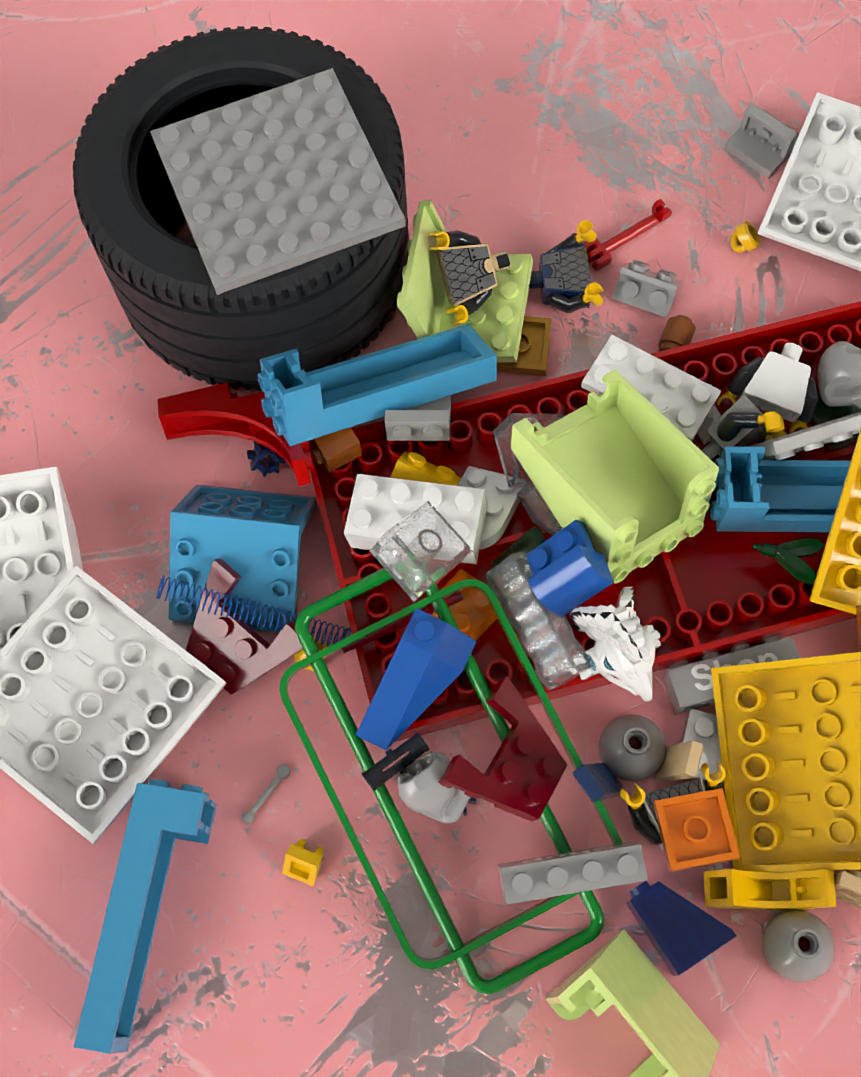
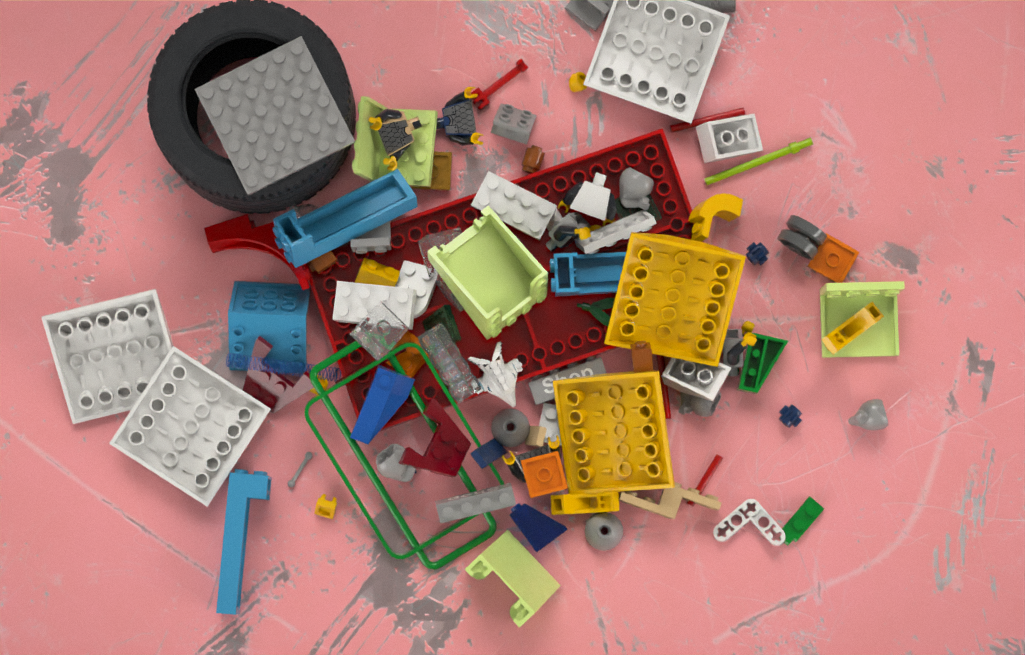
camera: 10 degrees left, 15 degrees up
dark blue gear [247,441,286,477] -> none
black pin [361,732,430,791] -> none
blue brick [526,520,614,617] -> none

